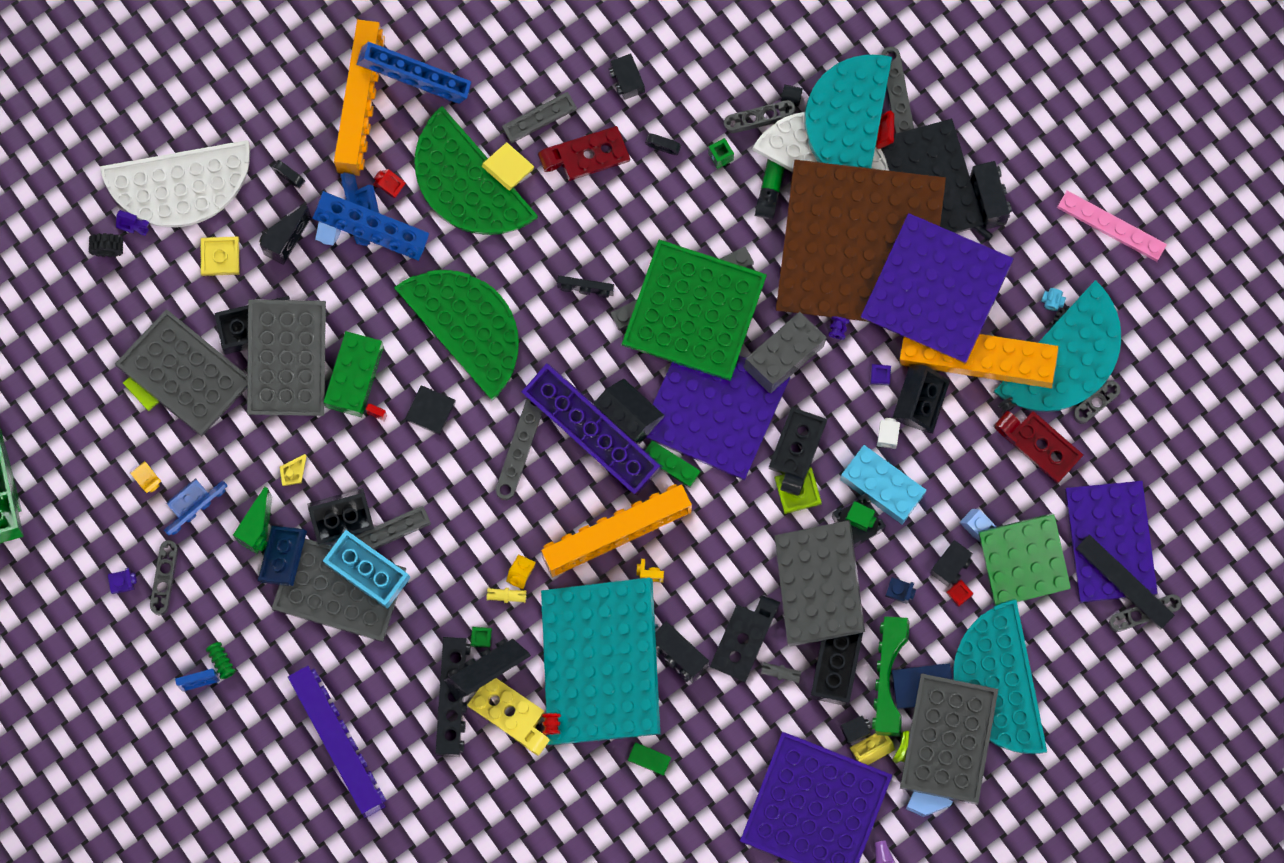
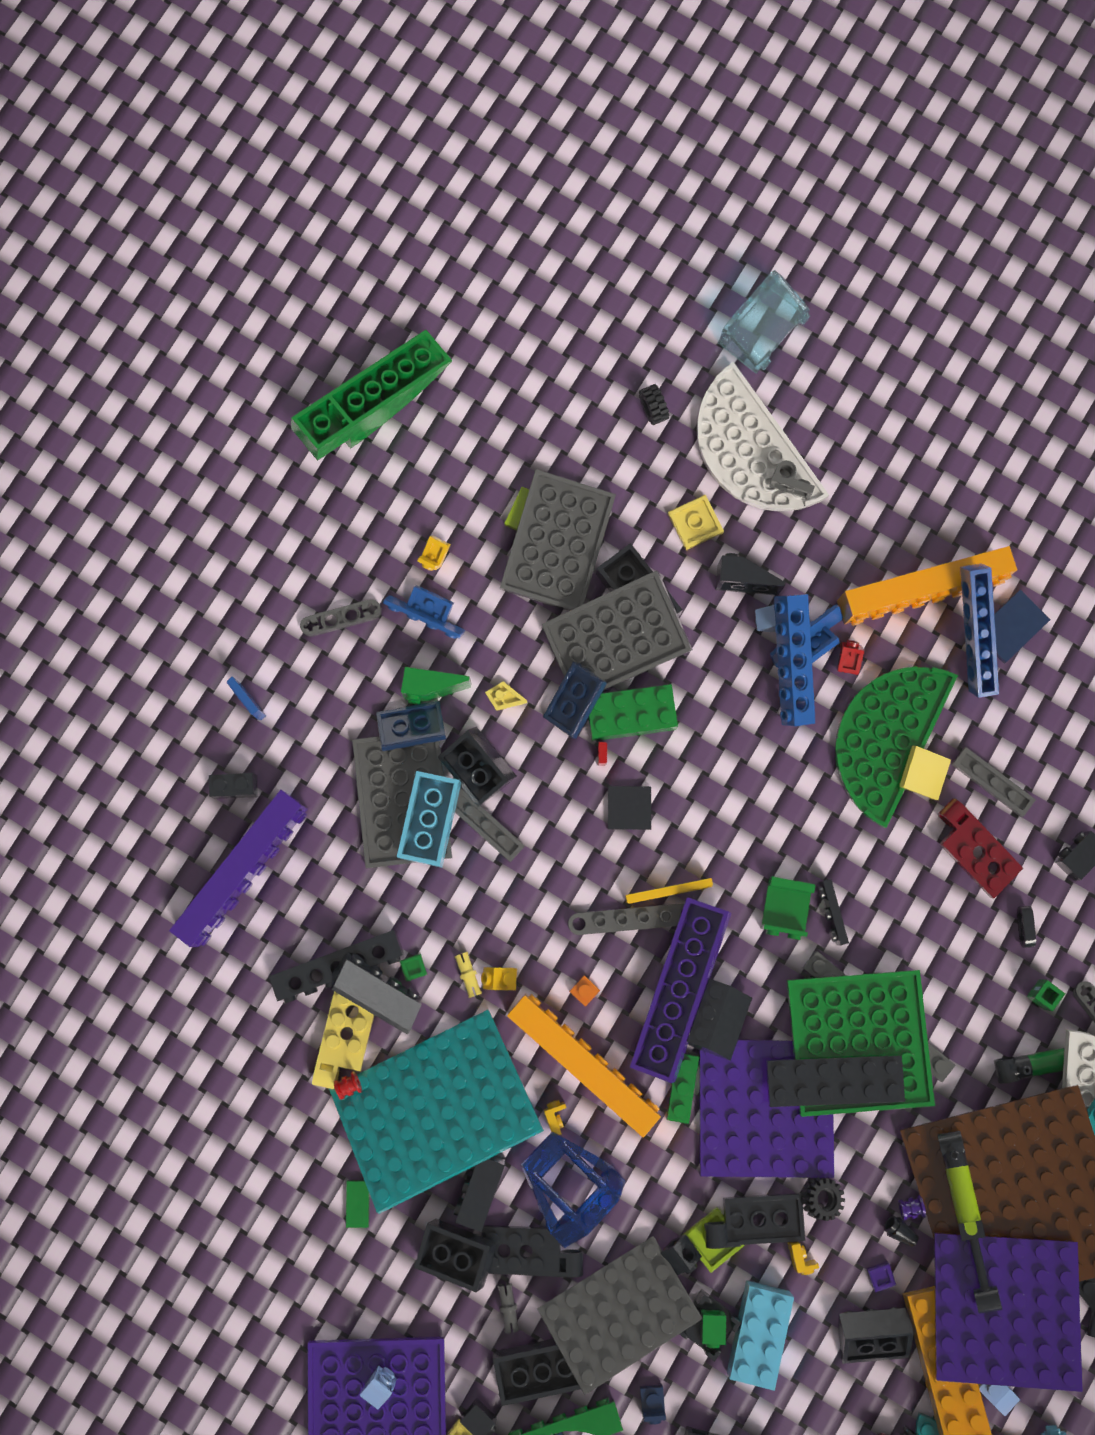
camera: 65 degrees right, 5 degrees up
dark purple bracket [108,568,137,594] -> none
dark purple plate [116,210,149,235] -> none
green piece [206,642,236,679] -> none
black beam [272,160,306,189] -> none
green plate [394,270,519,401] -> none
dark grey brick [744,312,827,394] -> none
white brick [877,418,900,449] -> none
none -> black brick [209,773,258,799]
none -> light blue slope [360,1366,397,1409]
none -> black brick [414,1219,497,1292]
none -> clear blue windscreen [521,1132,626,1248]
none -> dark blue tile [543,661,607,739]
none -> orange plate [569,976,600,1007]
none -> yellow tile [625,878,713,904]
none -> black brick [661,1234,702,1275]
none -> clear light blue windscreen [718,270,811,374]
none -> green panel [761,877,815,940]
none -> black plate [766,1055,905,1107]
none -> dark grey plate [769,460,815,500]
none -> yellow bracket [787,1241,819,1275]
none -> black tyre [801,1177,845,1221]
none -> black cone [884,1216,919,1247]
none -> piece [937,1130,1002,1314]
none -> light blue slope [978,1384,1020,1416]
none -> dark blue tile [994,589,1051,664]

